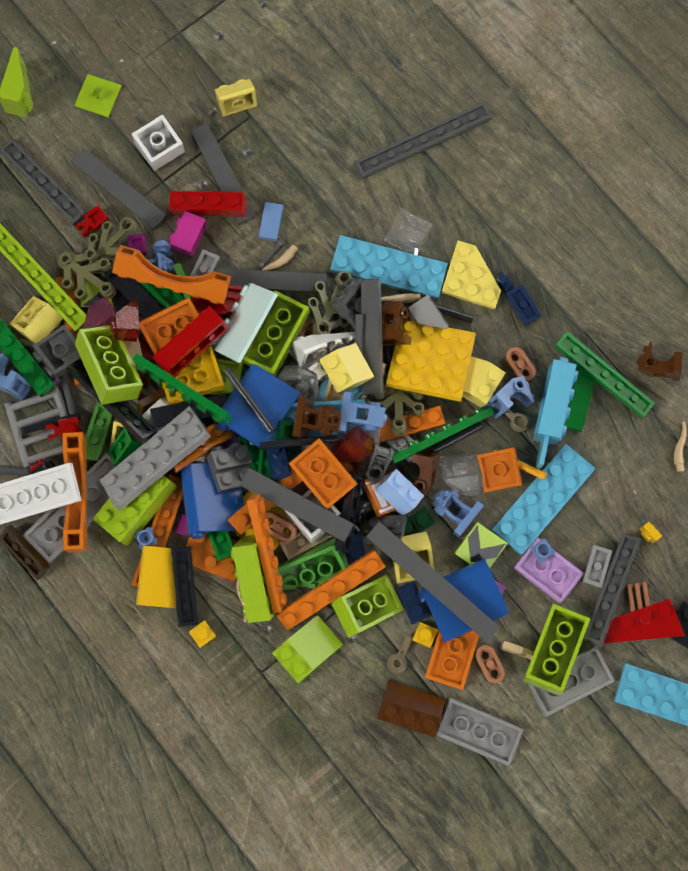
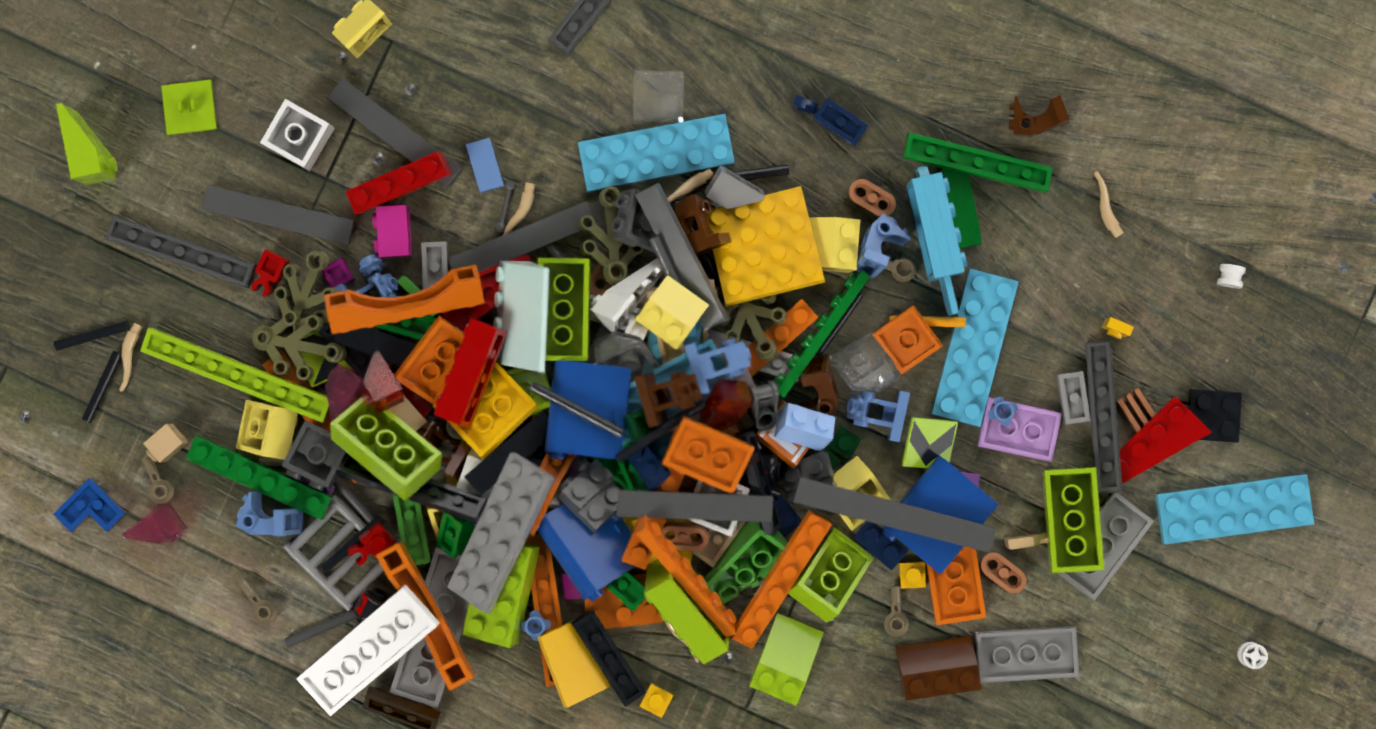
camera: 25 degrees left, 10 degrees up
green plate [132,353,233,425] -> none
light yellow plate [441,241,501,309] -> none
none -> white wheel [1237,642,1268,669]

